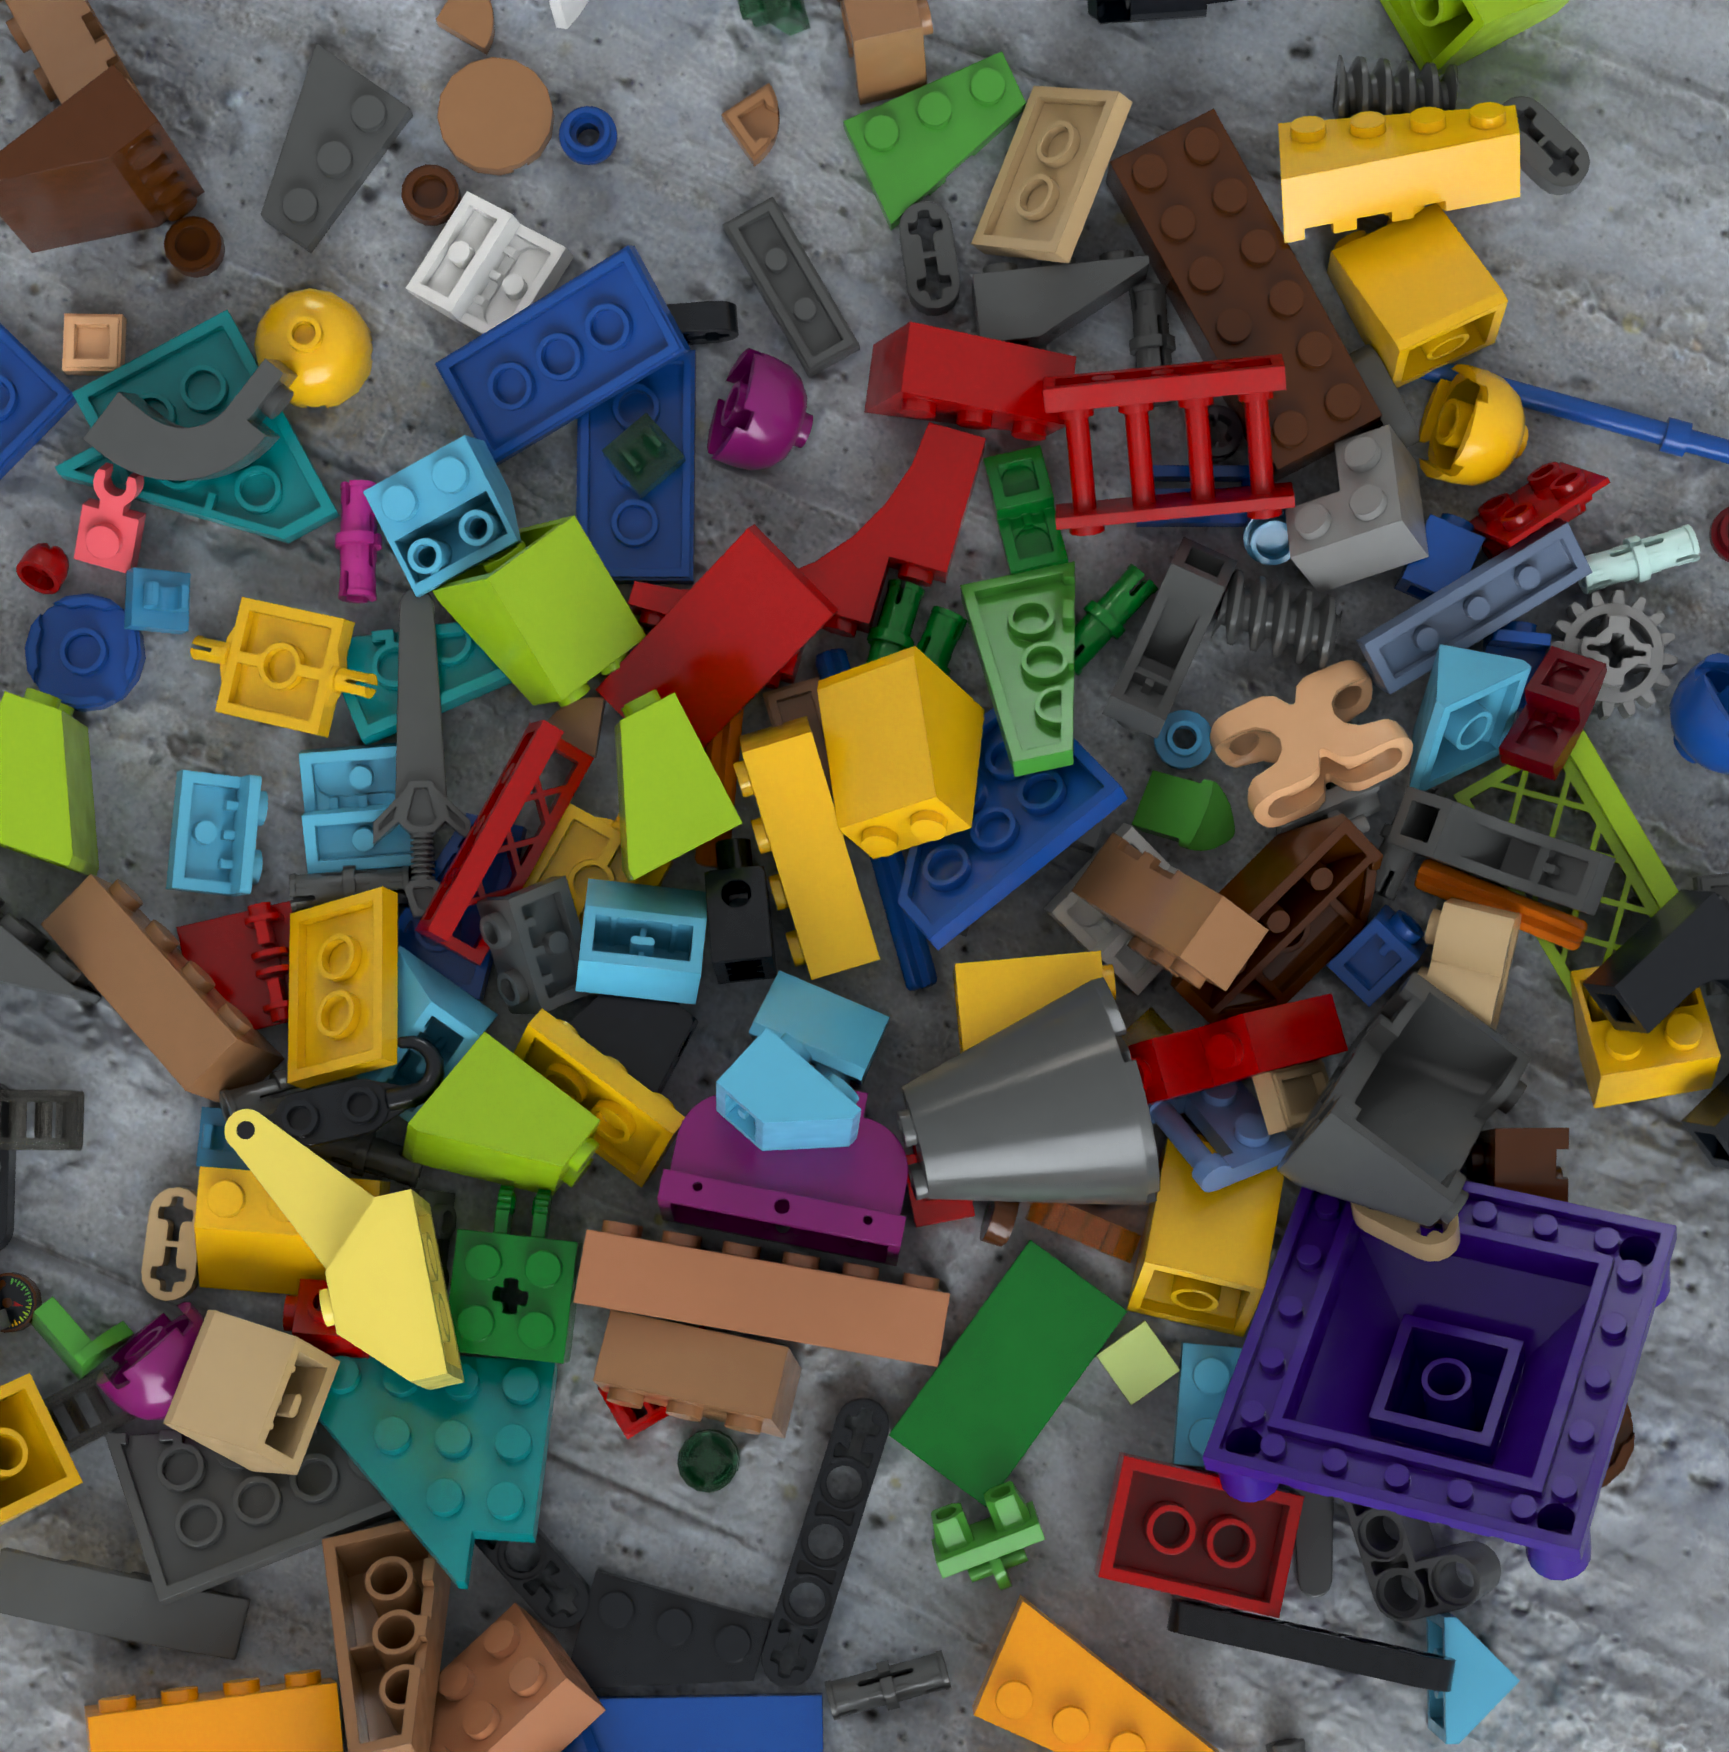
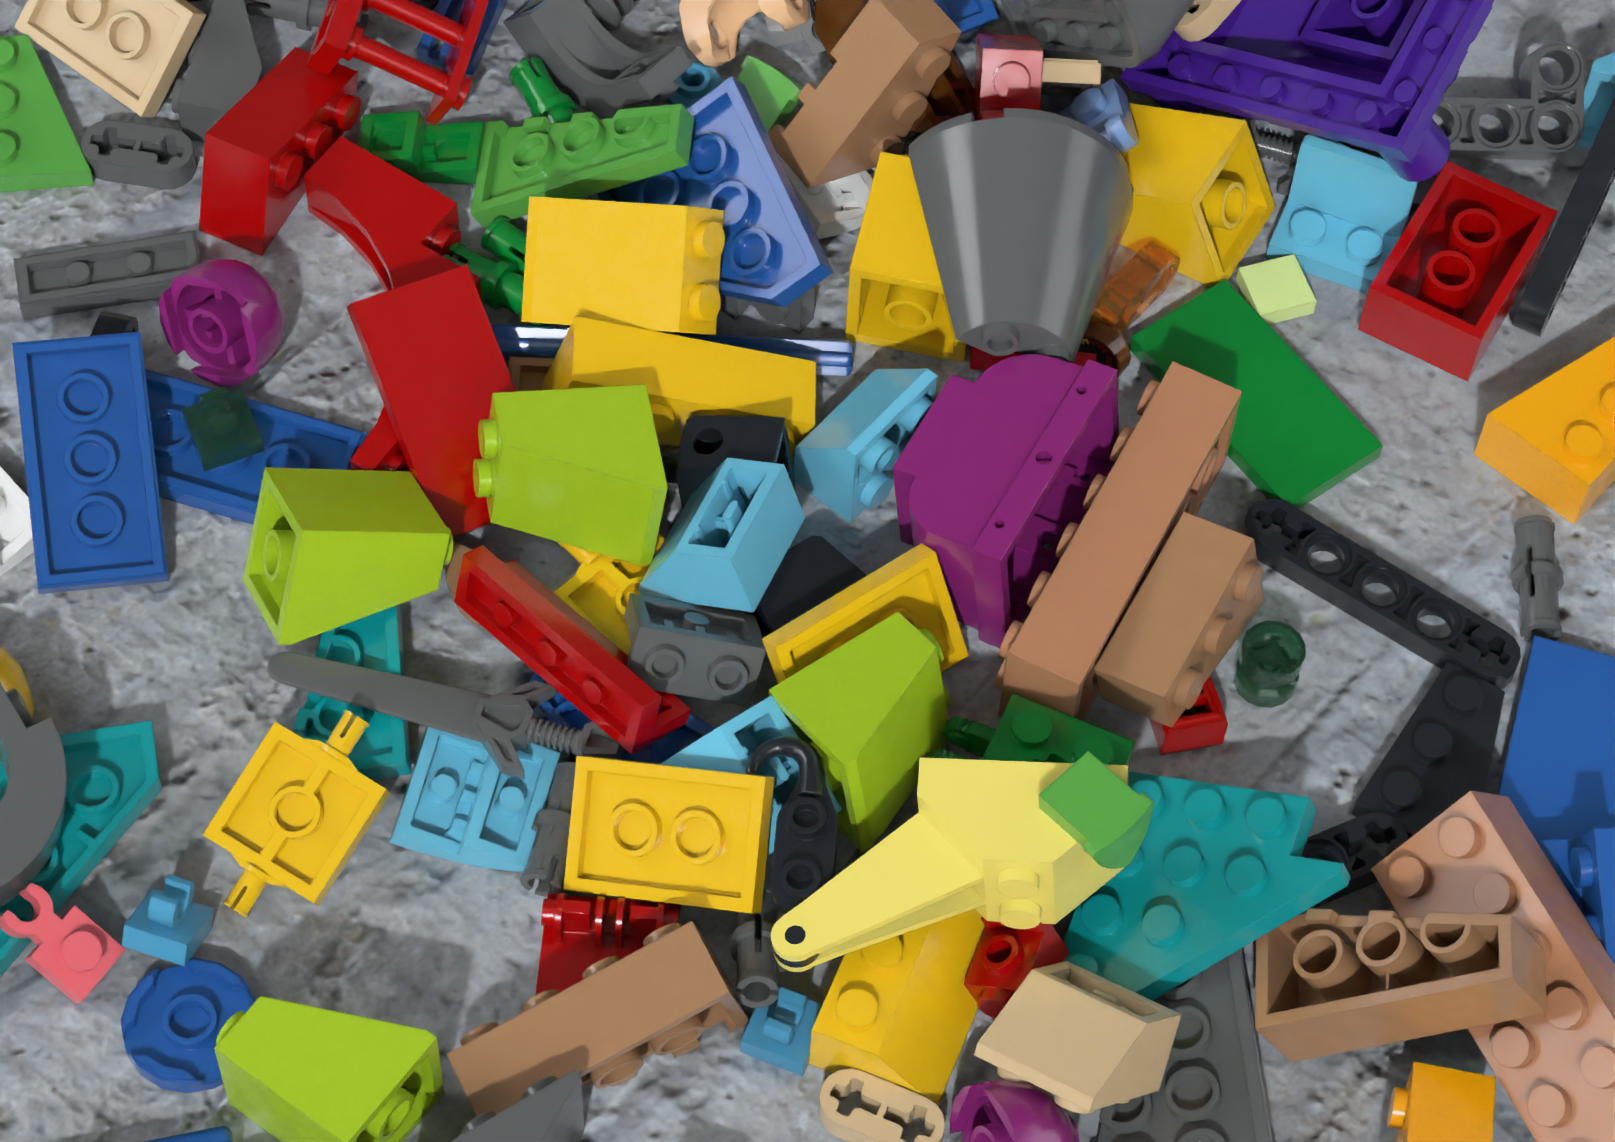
camera: 80 degrees left, 25 degrees down
red hinge [16,543,69,594] -> none
medium azure bracket [166,770,268,897] -> none
dark pink pin [335,480,382,603] -> none
medium azure slope [363,435,521,597] -> none
medium azure slope [716,1027,862,1151] -> none
bright green hips [931,1481,1045,1591] -> none
none -> bright green tile [1038,751,1154,869]

